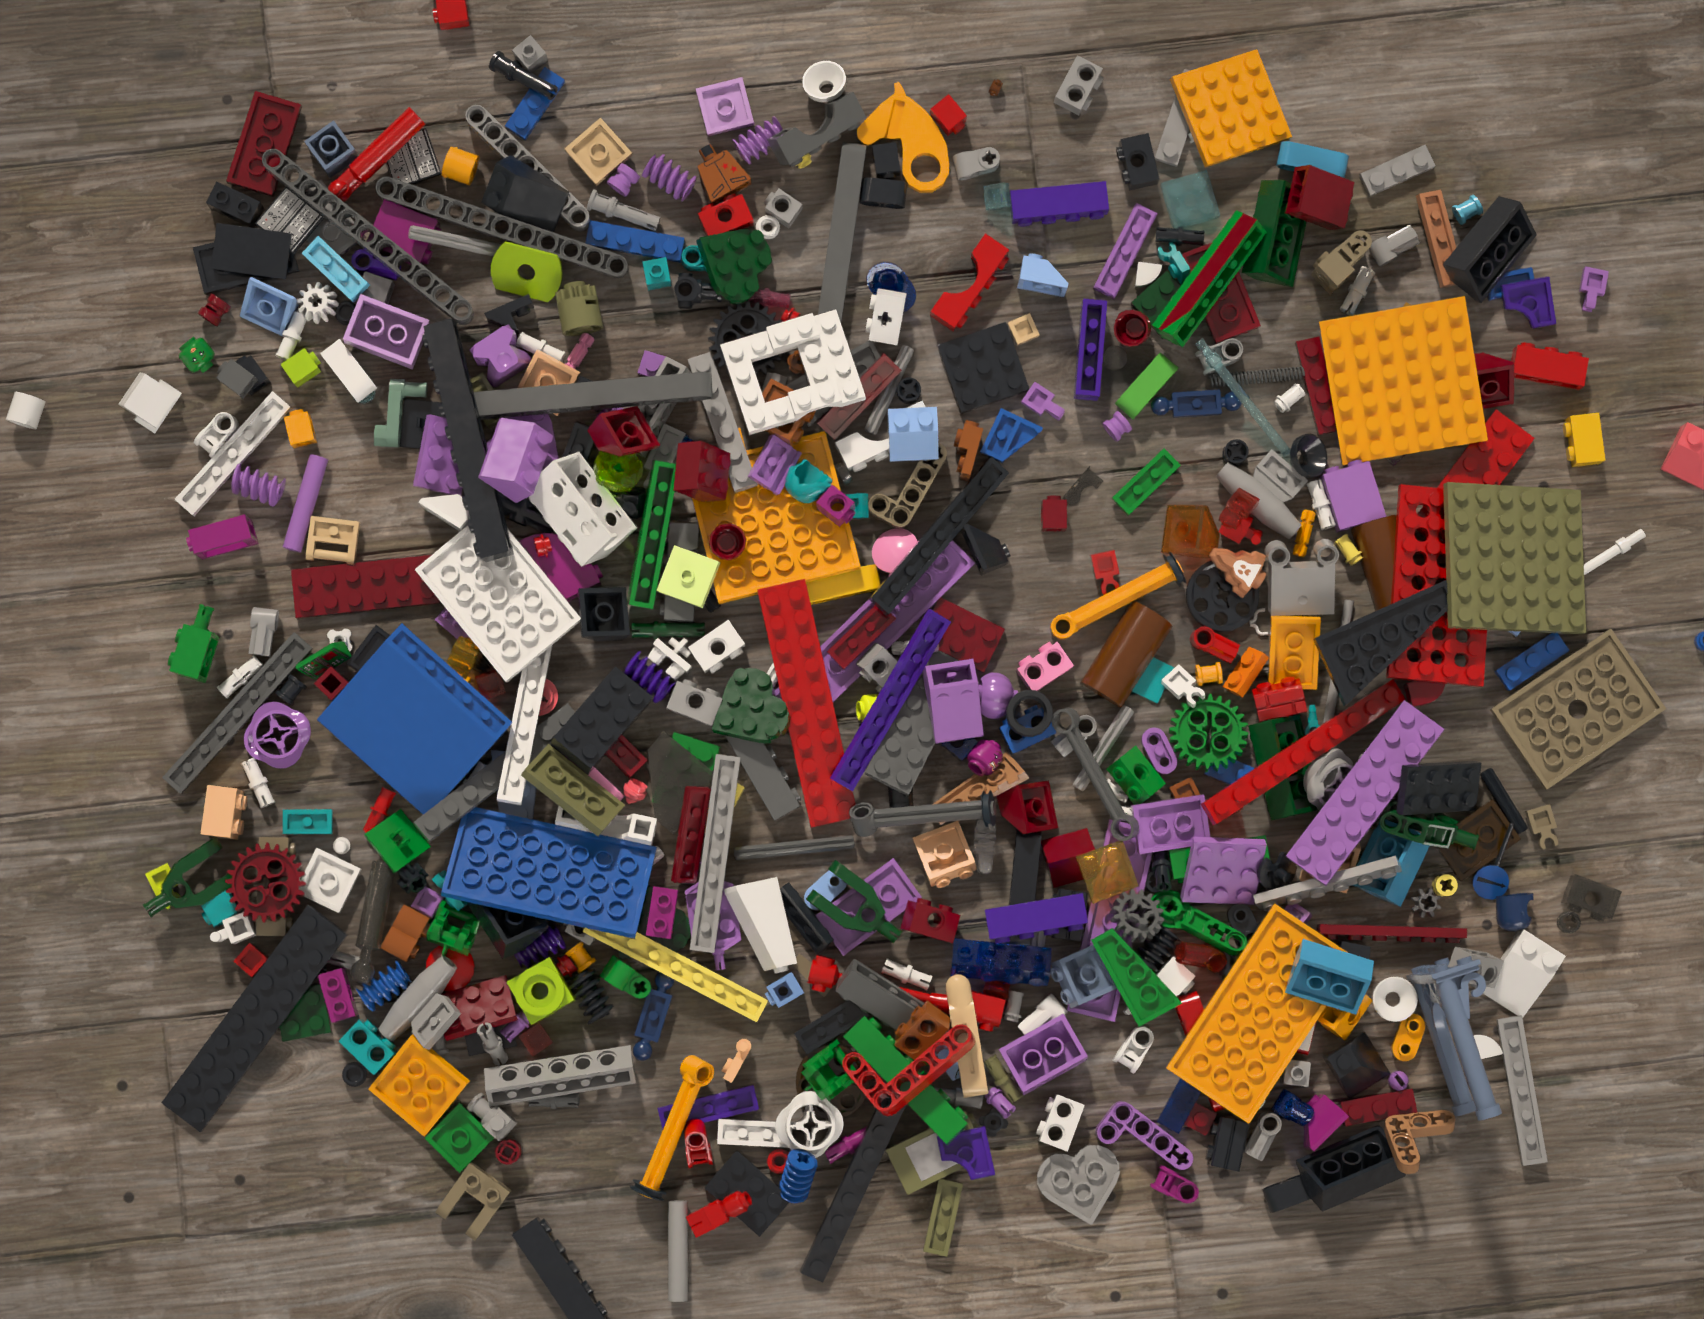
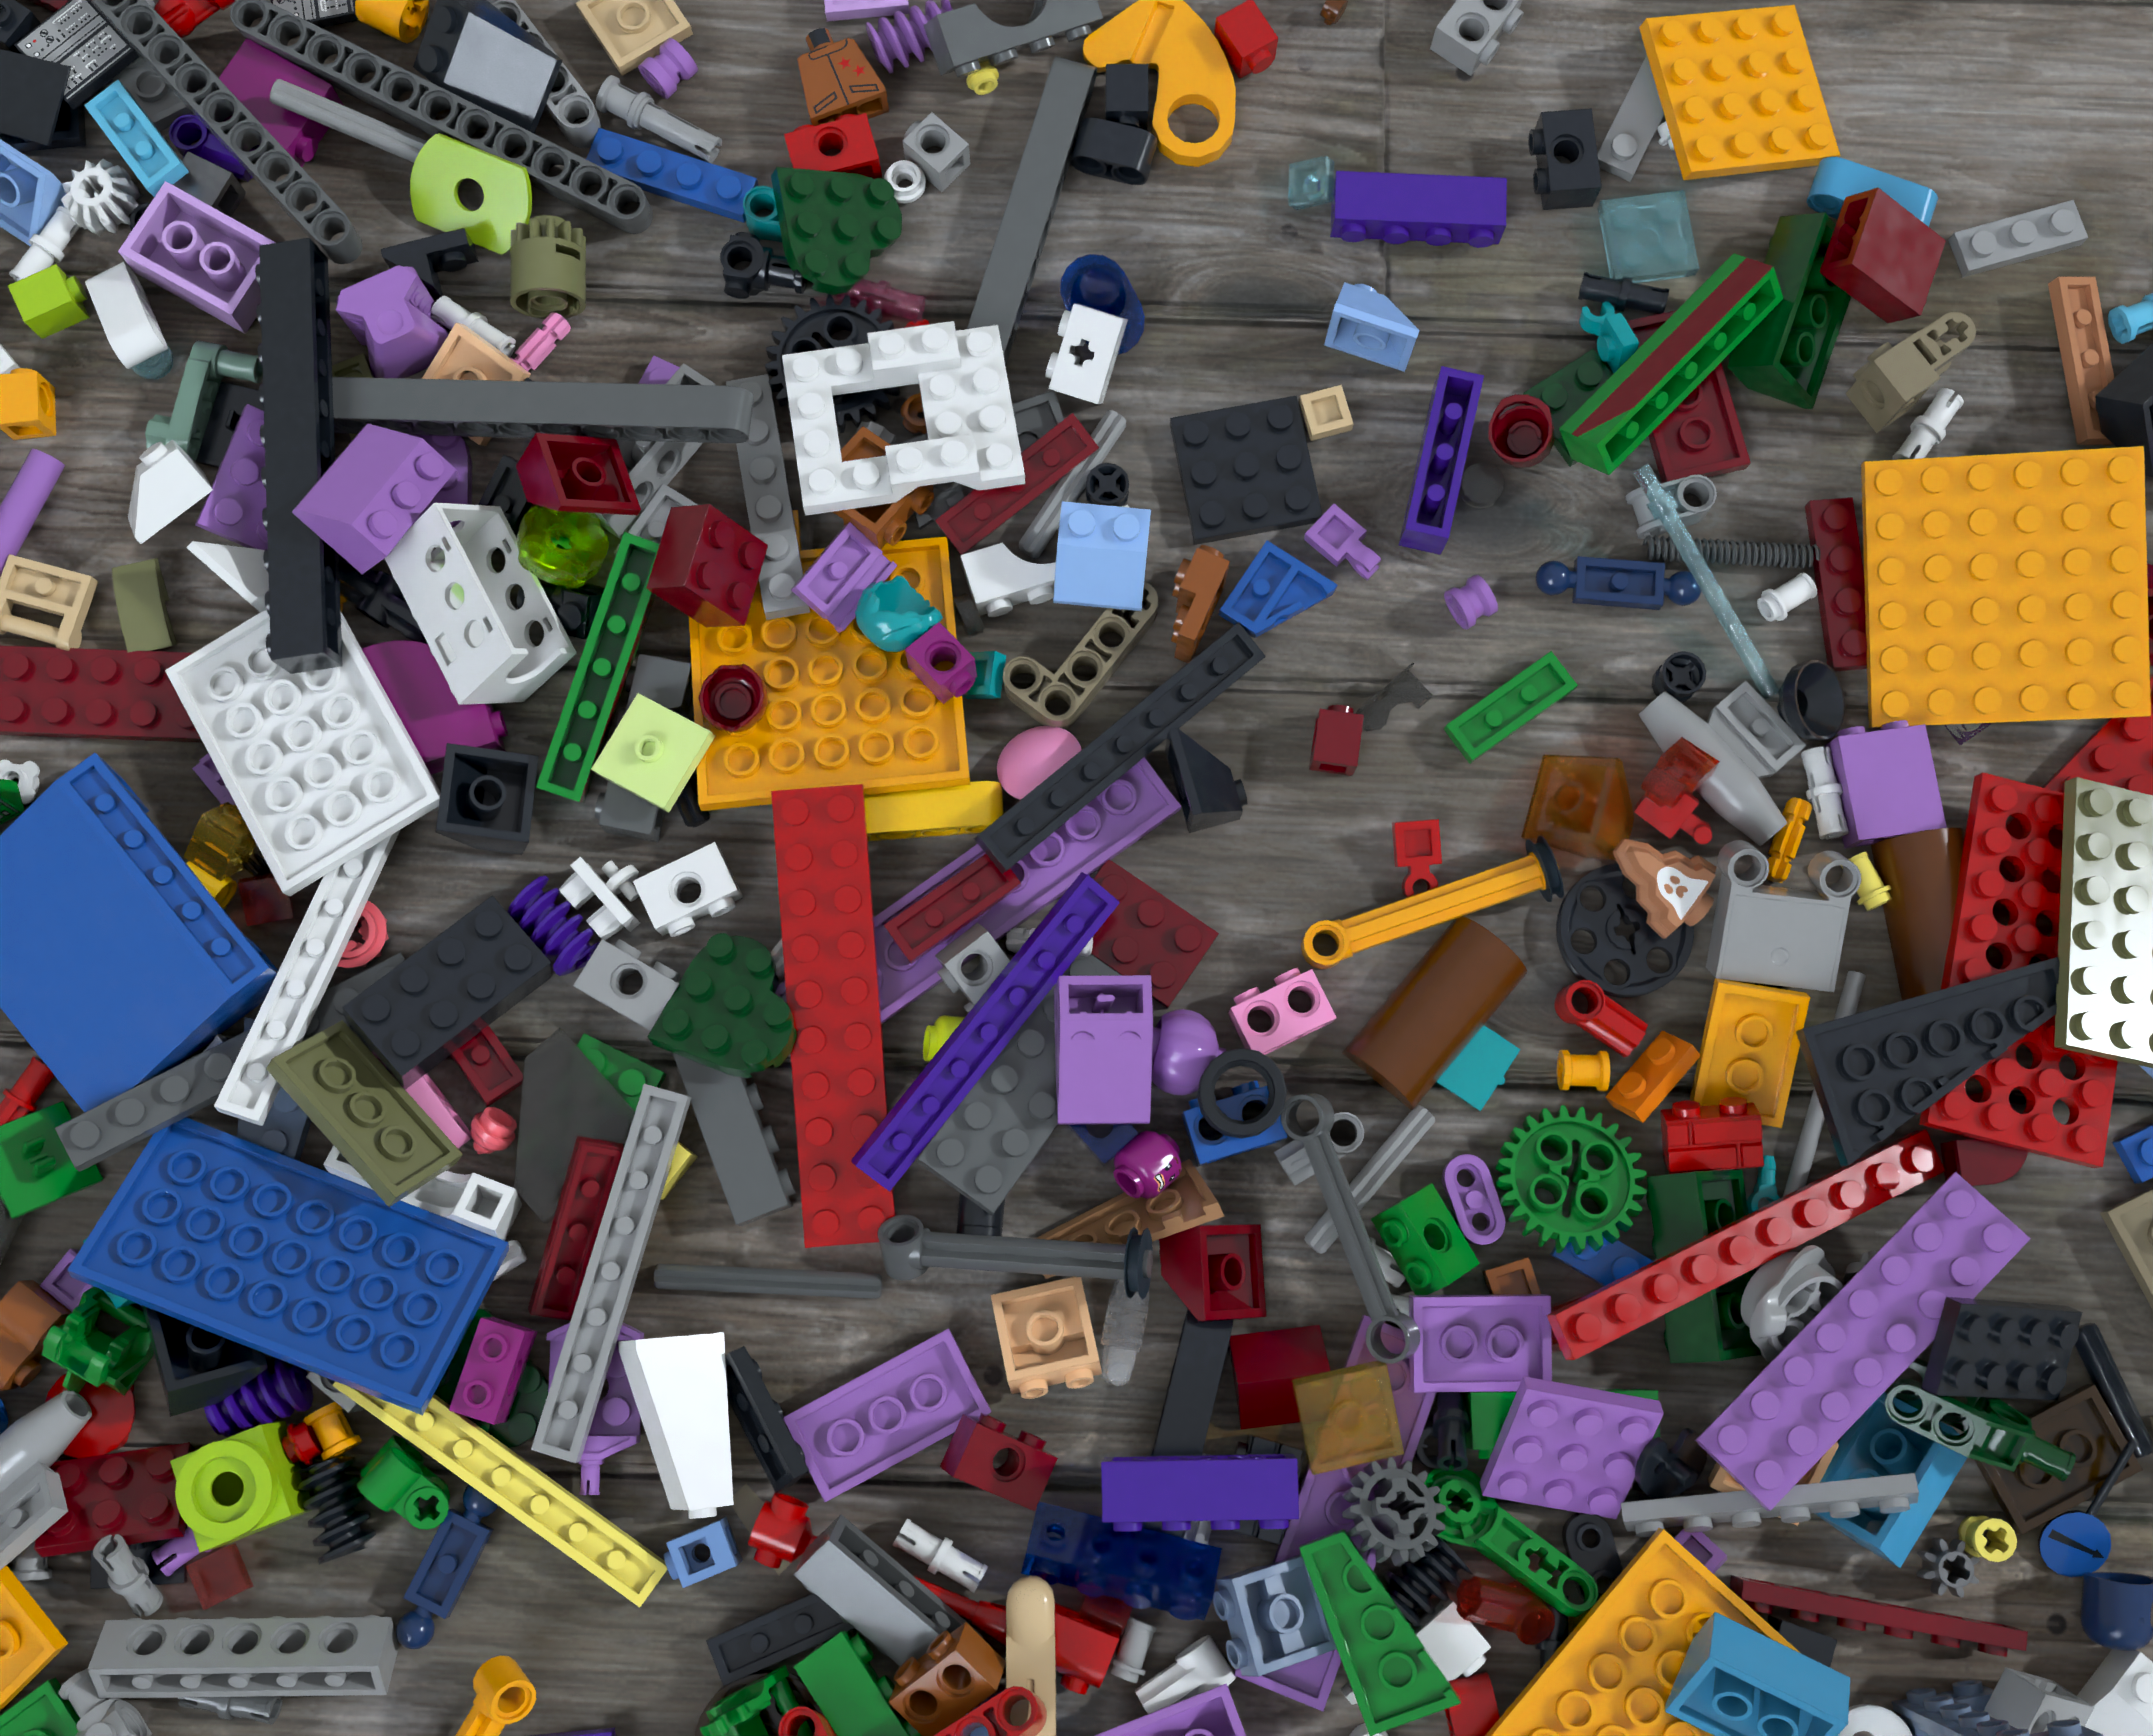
camera: 15 degrees right, 5 degrees down
black gear [396,863,429,894] -> none
red plate [533,534,552,557] -> none
dark green pin [632,621,705,639] -> none
medium lavender piece [642,154,697,202] -> none
teal brick [642,257,672,291] -> none
light nougat plate [722,1039,751,1083] -> none
light blue plate [804,871,846,910] -> none
dark green piece [806,860,903,944] -> none
red arch [930,233,1010,332] -> none
light grey piece [952,147,1000,180] -> none
medium lavender tile [1093,203,1158,299] -> none
bright green beam [1115,352,1179,420] -> none
white tile [1135,262,1162,287] -> none
white plate [1161,665,1205,708] -> none
white piece [1250,608,1268,636] -> none
light grey piece [1369,225,1420,267] -> none
none -> olive slope [112,558,177,653]
none -> white slope [128,439,213,544]

